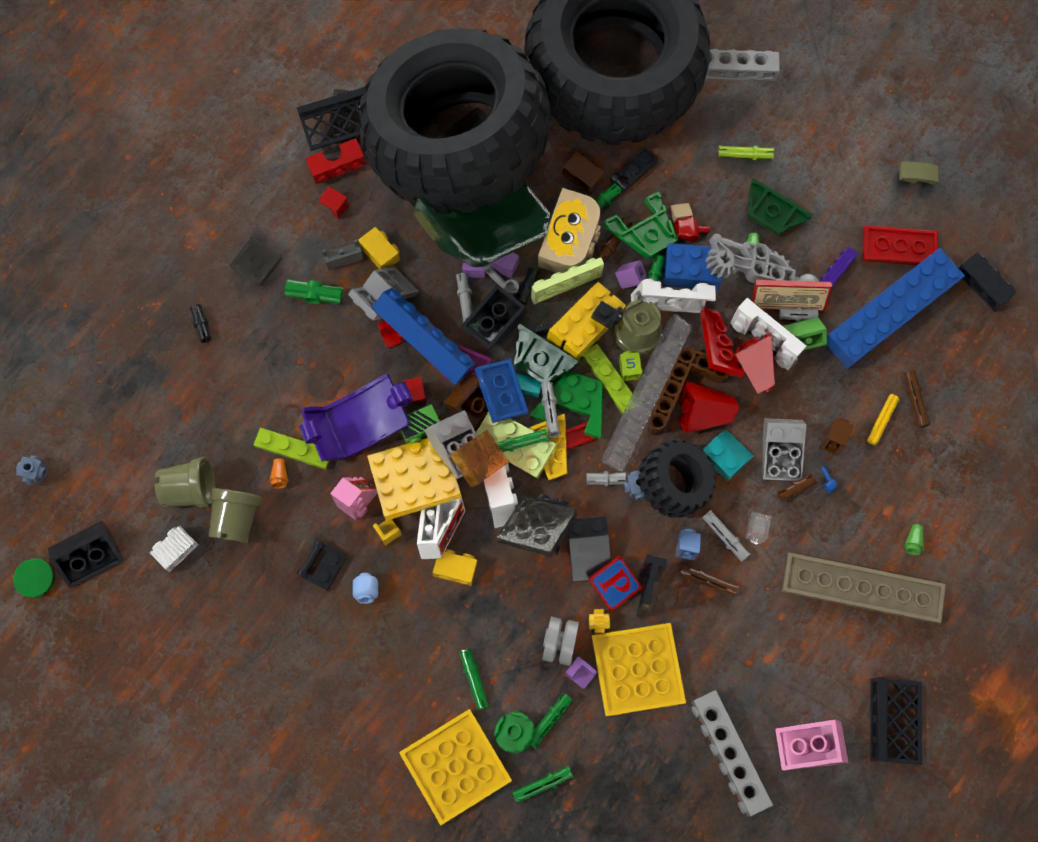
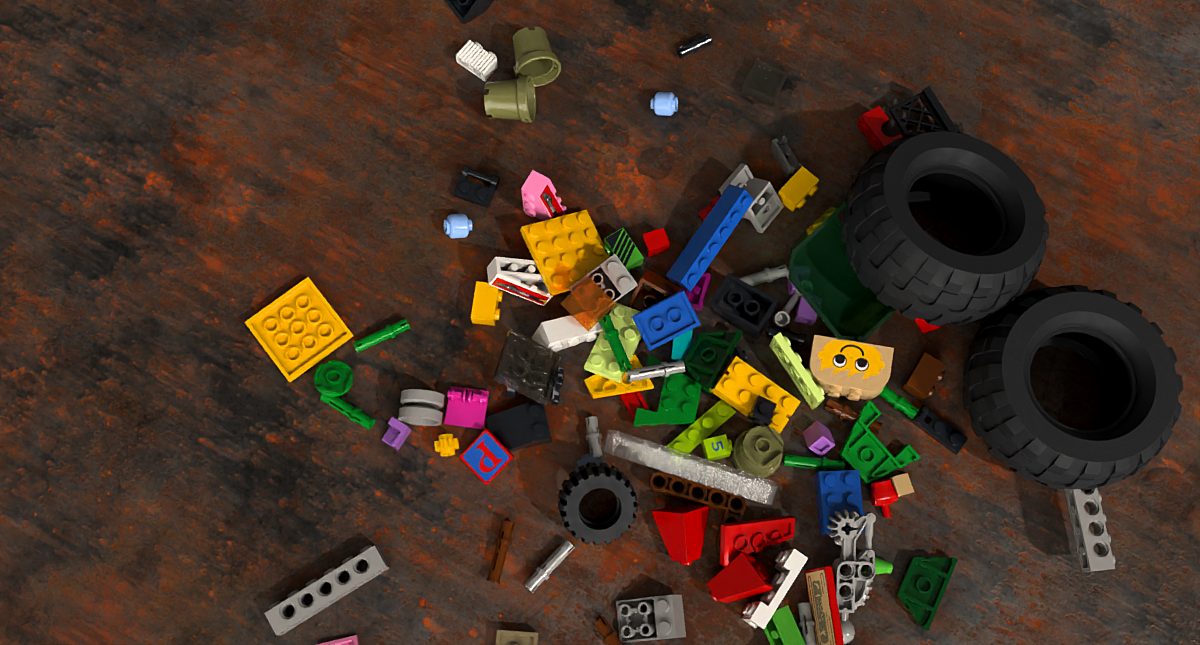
camera: 80 degrees right, 0 degrees up
lime plate [254,428,330,470] -> none
orange cone [269,459,289,489] -> none
green piece [285,280,343,305] -> none
dark purple panel [299,374,413,461] -> none
red panel [319,187,349,219] -> none
yellow panel [373,519,402,545] -> none
green pin [512,766,573,804] -> none
yellow plate [591,623,686,717] -> none
white piece [631,279,716,313] -> none
black fence [636,554,667,618] -> none
medium blue slope [675,529,701,561] -> none
teal slope [702,430,754,483] -> none
lime pin [718,145,774,160] -> none
clear brick [745,512,772,544] -> none
none -> dark pink hinge [444,386,489,429]
none -> light blue head [651,92,678,116]

